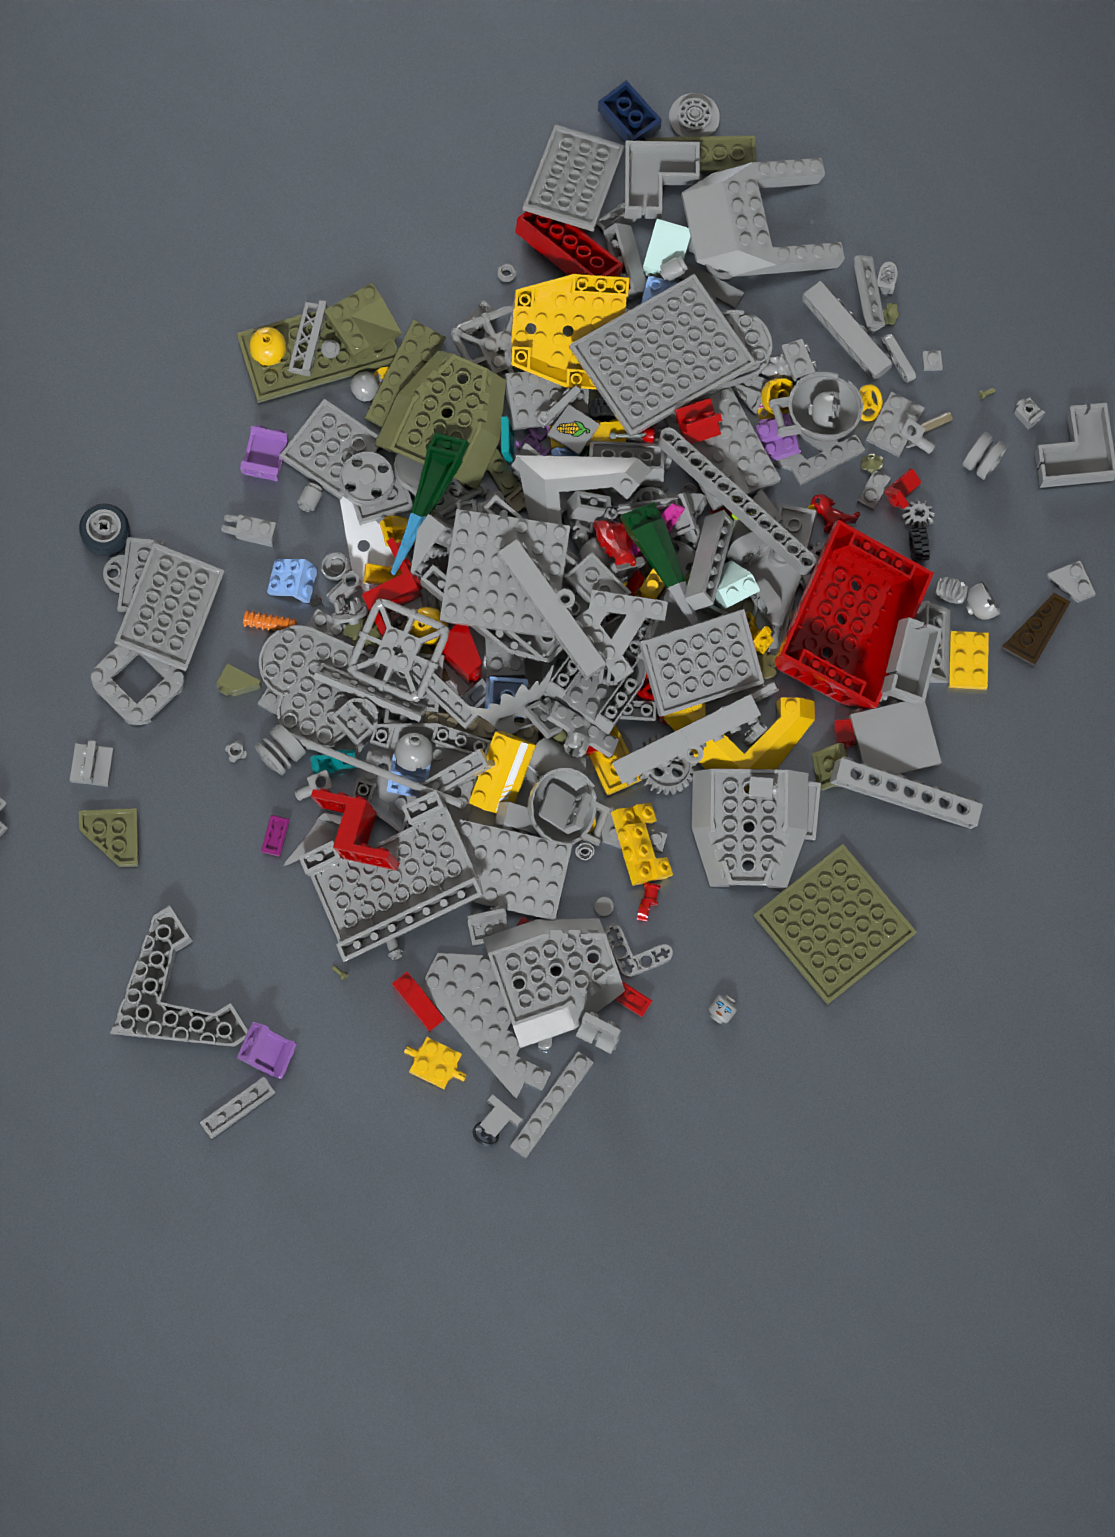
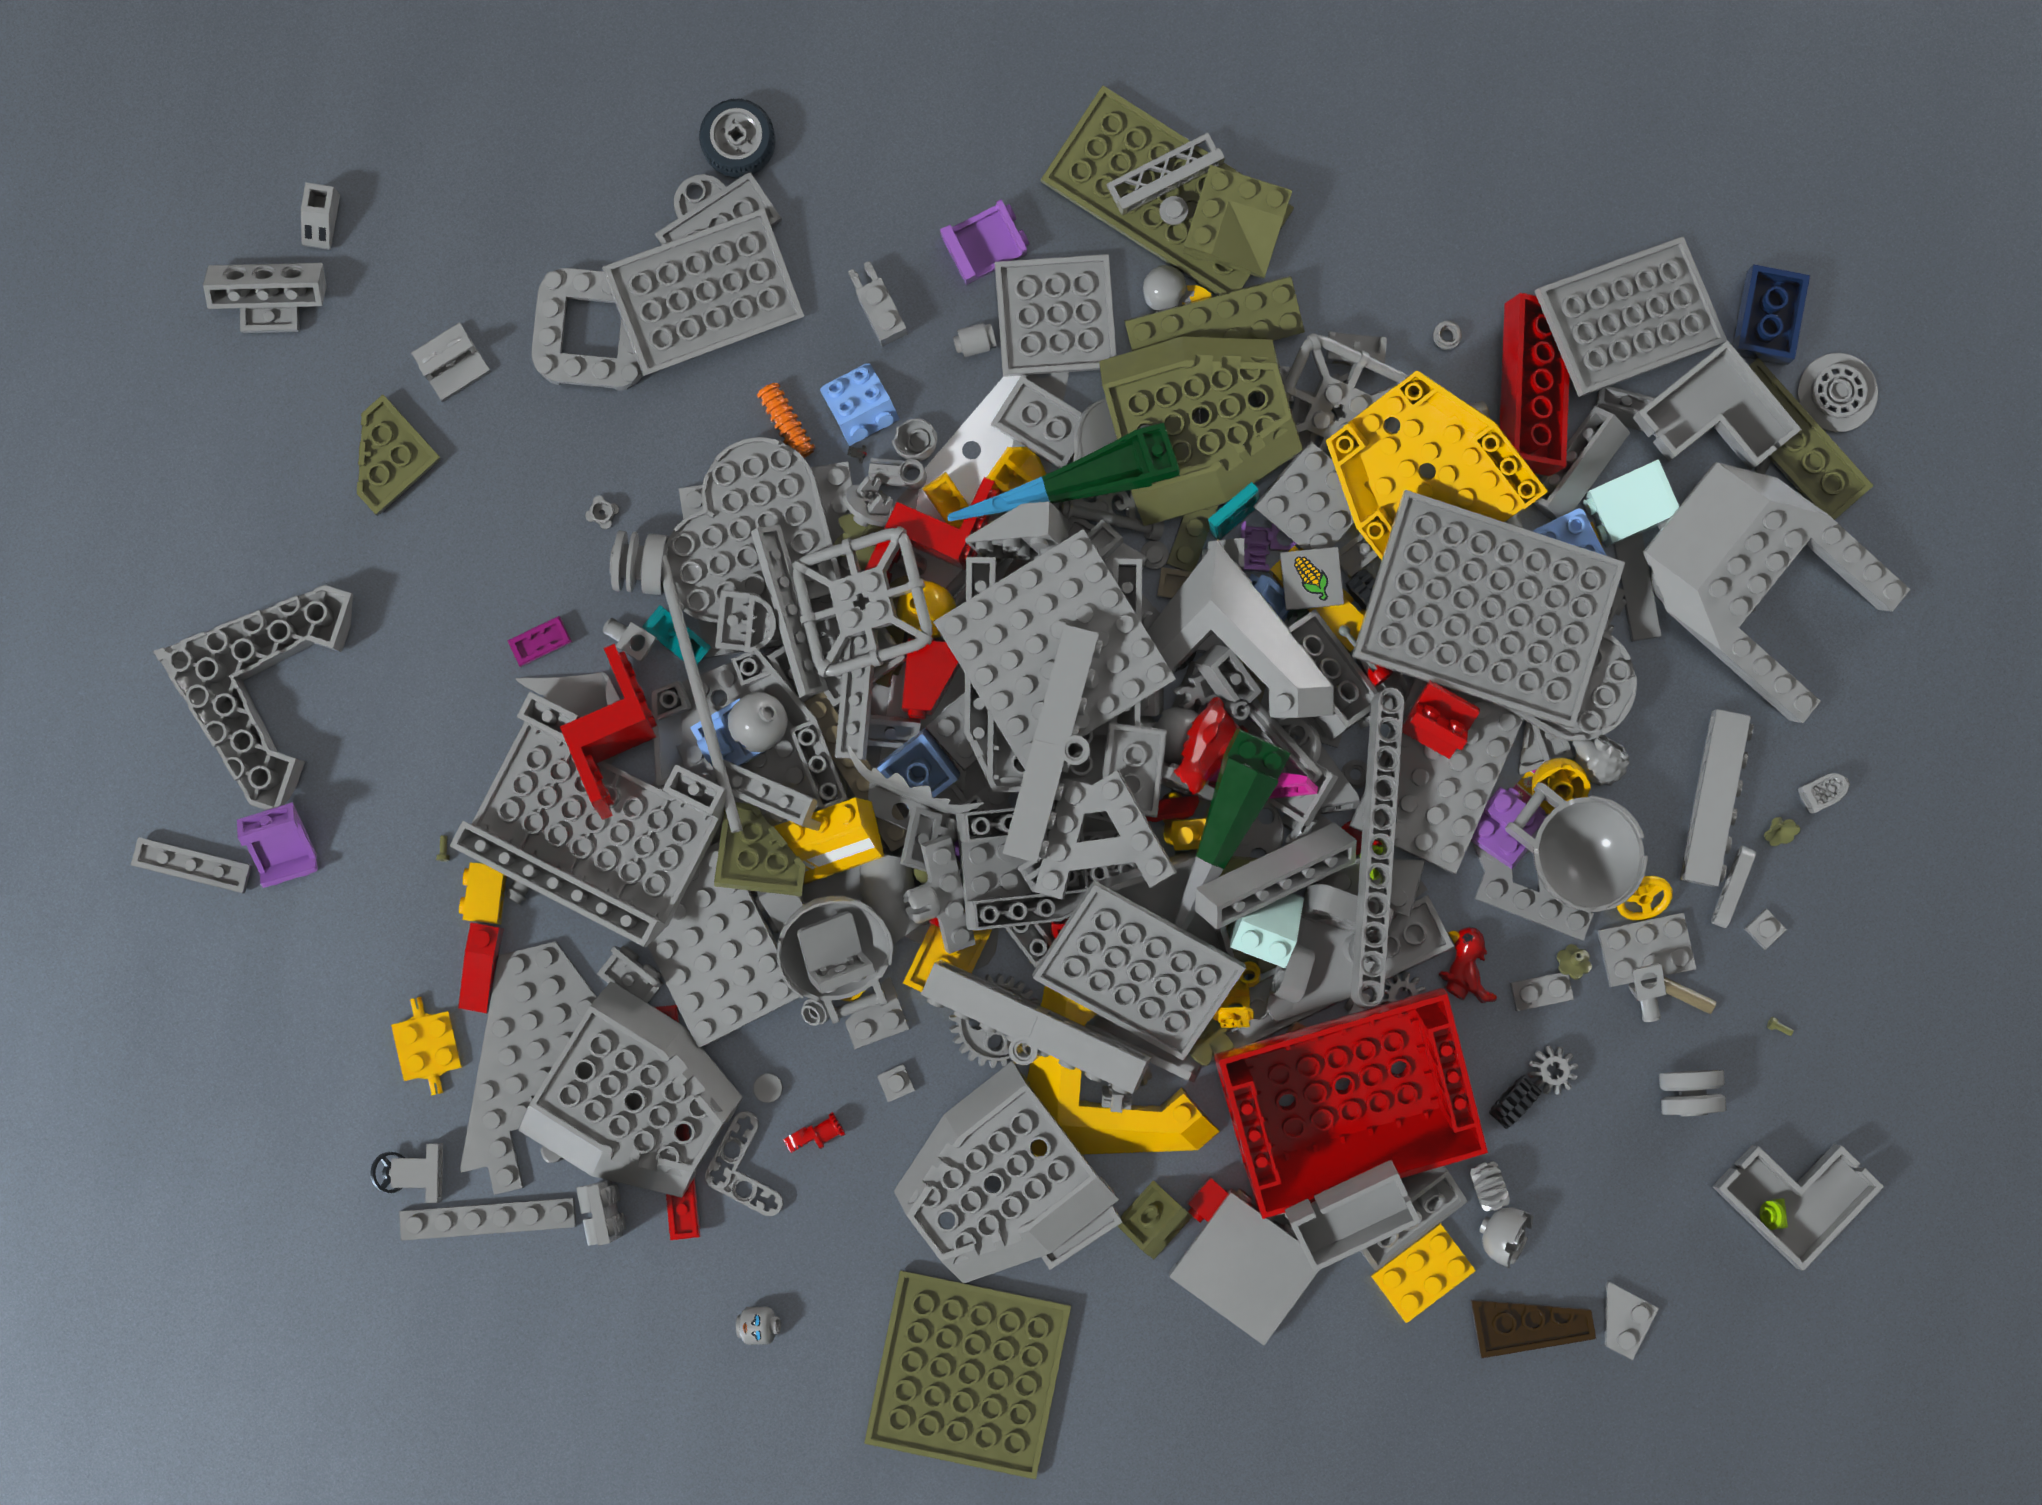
camera: 55 degrees right, 10 degrees up
olive slope [216,663,262,696] -> none
yellow cylinder [249,327,287,366] -> none
light grey piece [340,452,395,507] -> none
light grey hinge [536,386,580,428] -> none
yellow bracket [611,803,673,885] -> none
light grey brick [659,256,688,282] -> none
light grey brick [749,777,777,800] -> none
light grey bracket [781,339,817,381] -> none
light grey cylinder [809,391,840,429] -> none
light grey brick [830,757,983,829] -> none
light grey fence [854,255,886,334] -> none
red bracket [884,469,921,509] -> none
light grey brick [1014,397,1045,430] -> none
none -> yellow brick [459,862,507,925]
none -> olive plate [714,802,806,896]
none -> lime plate [1759,1198,1788,1230]

